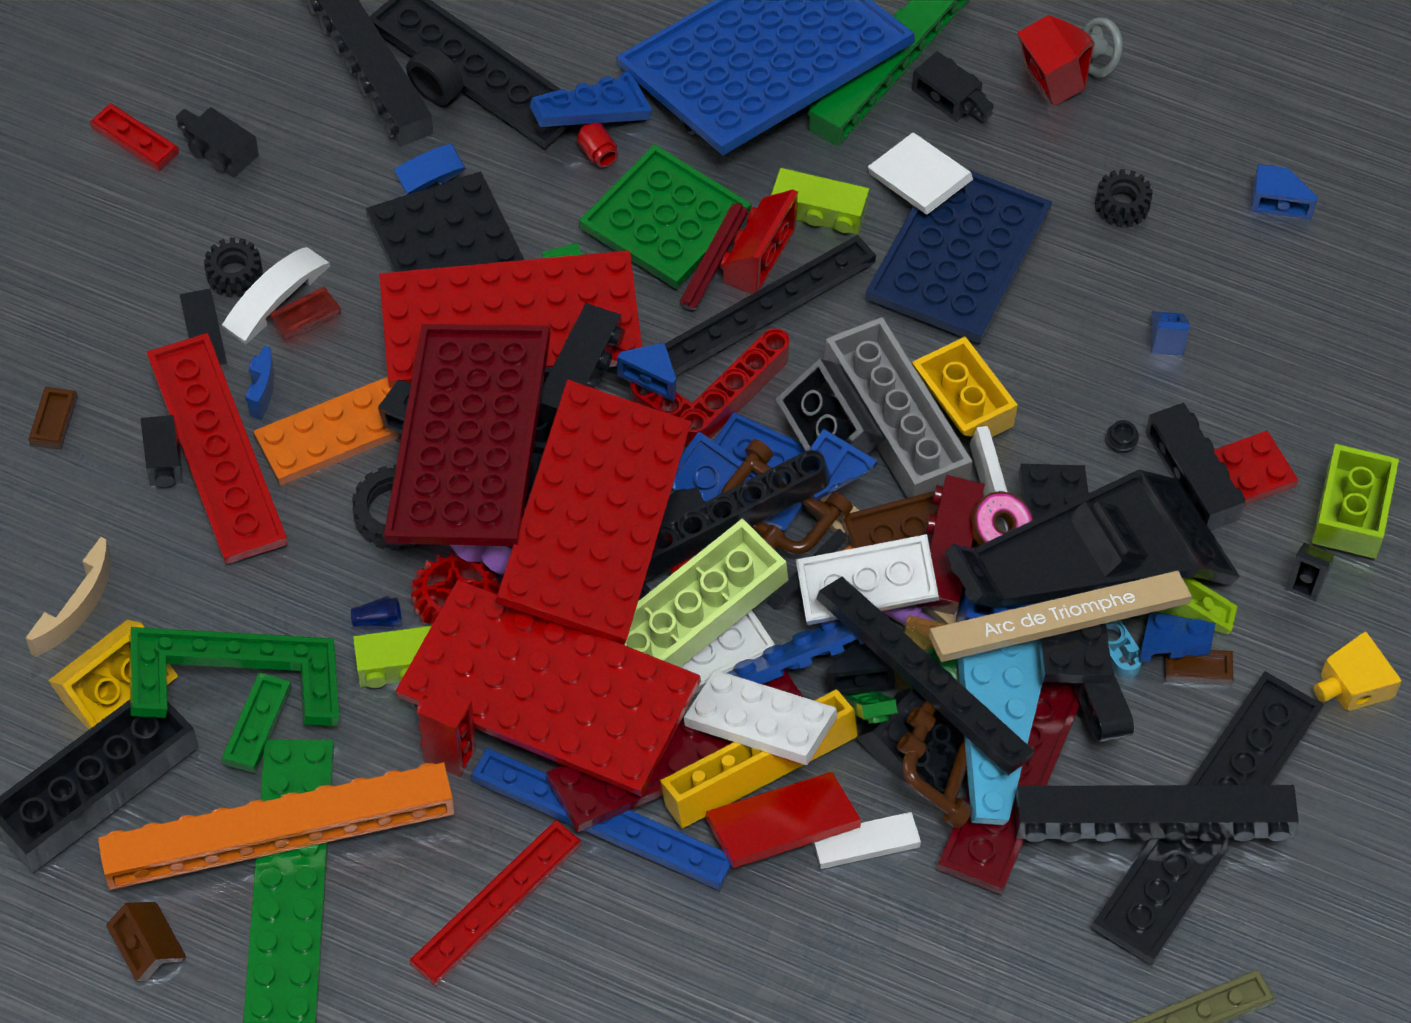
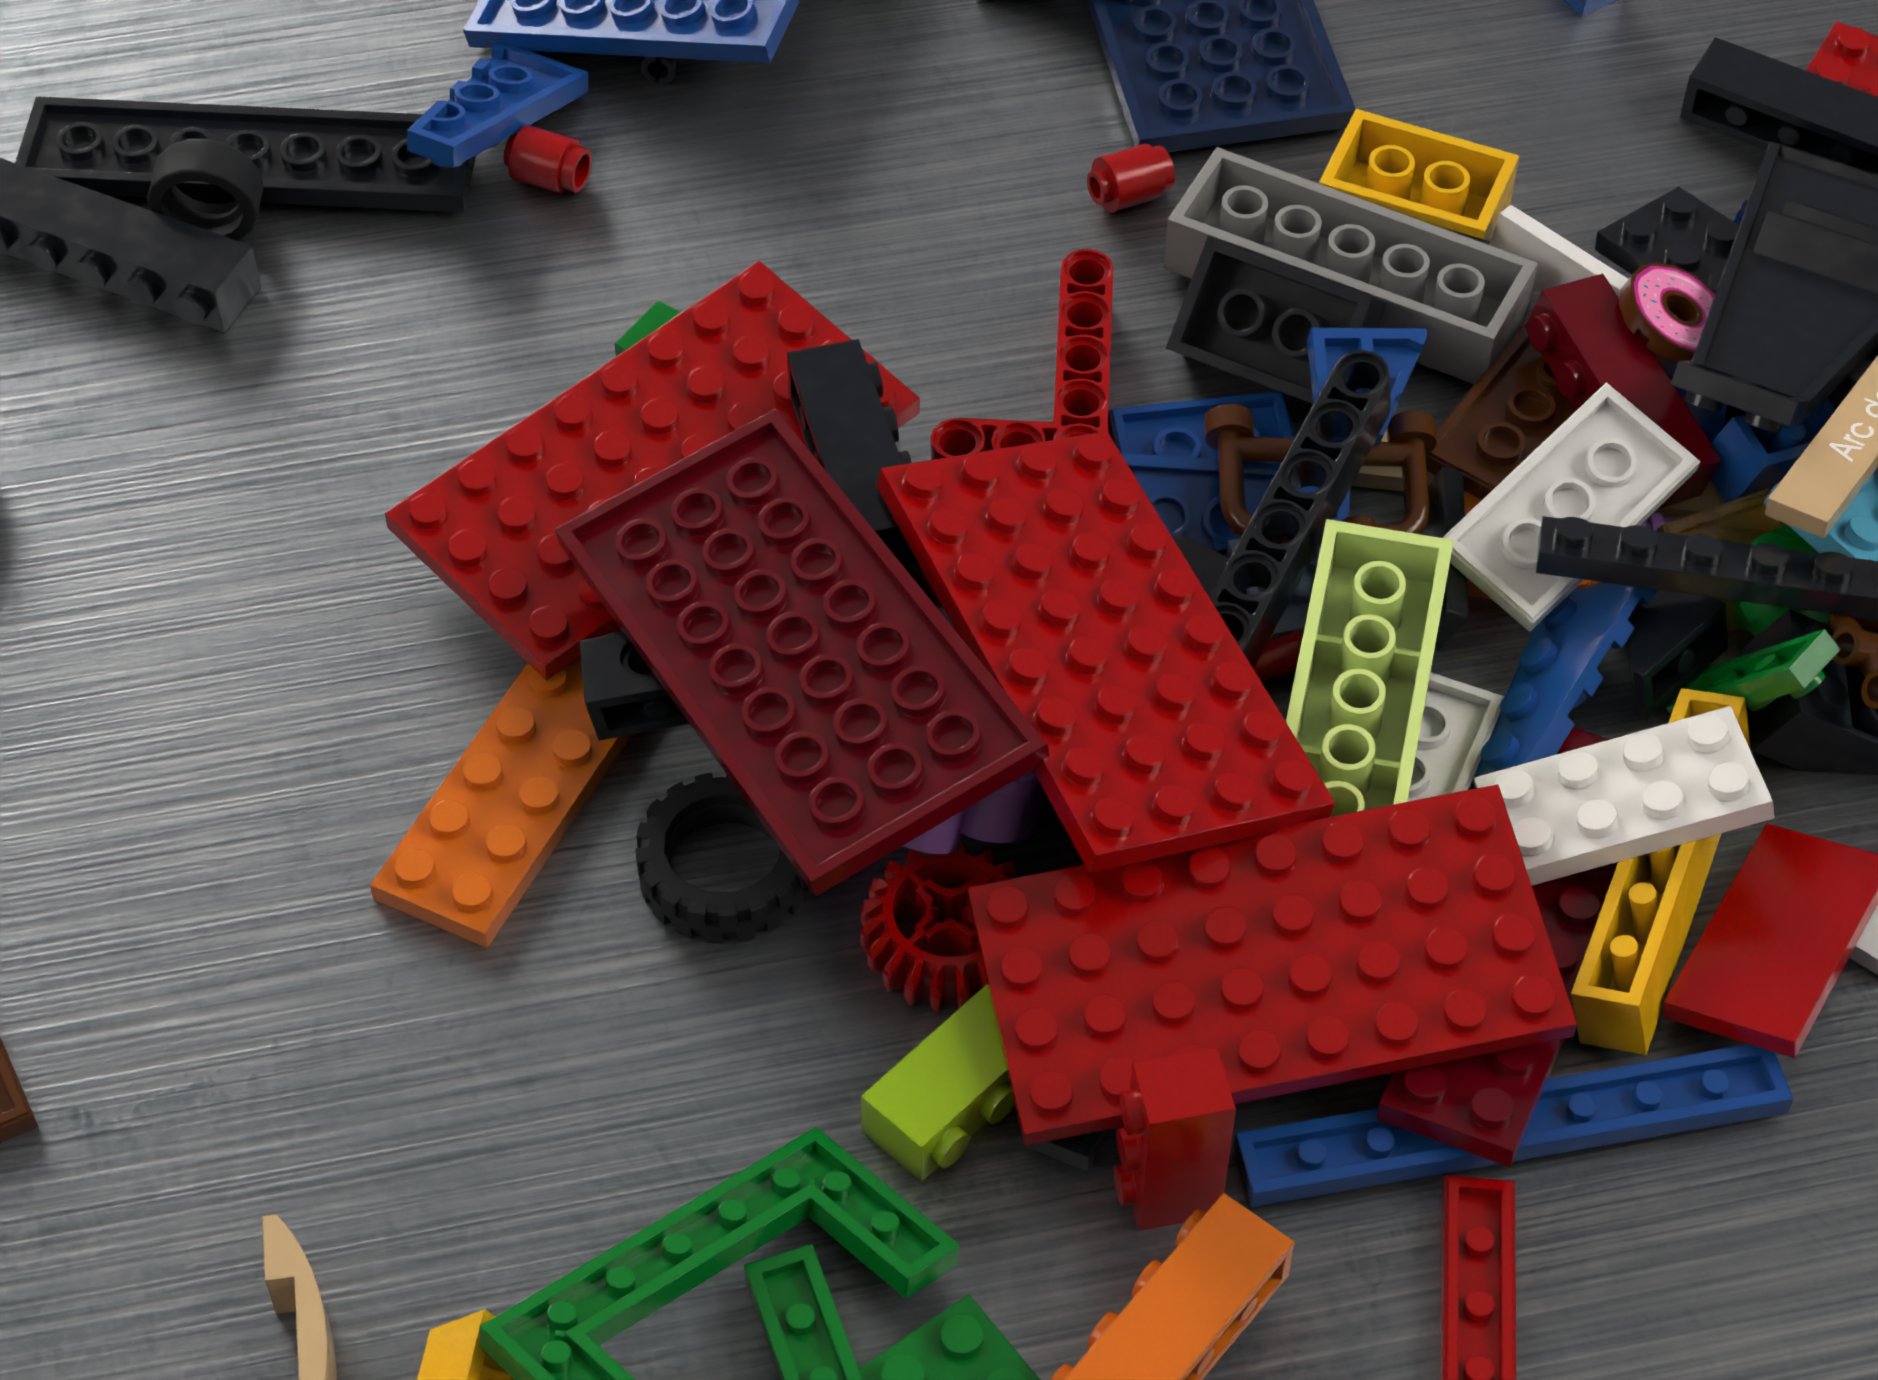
camera: 35 degrees left, 5 degrees down
black slope [141,415,183,487] -> none
red plate [147,333,288,565] -> none
black tile [180,288,228,371] -> none
black tyre [204,237,263,298] -> none
white slope [222,247,330,345] -> none
blue slope [245,346,274,420] -> none
clear red plate [270,286,341,342] -> none
clear blue cone [351,596,402,628] -> none
black plate [366,171,524,272] -> none
blue slope [394,143,466,194] -> none
green plate [579,144,752,289] -> none
blue slope [617,343,676,401] -> none
black plate [665,235,876,376] -> none
dark red axle [680,203,748,310] -> none
red slope [720,189,798,294] -> none
lime brick [771,168,869,235] -> none
black plate [1106,420,1139,451] -> none
none -> red brick [1087,144,1175,213]

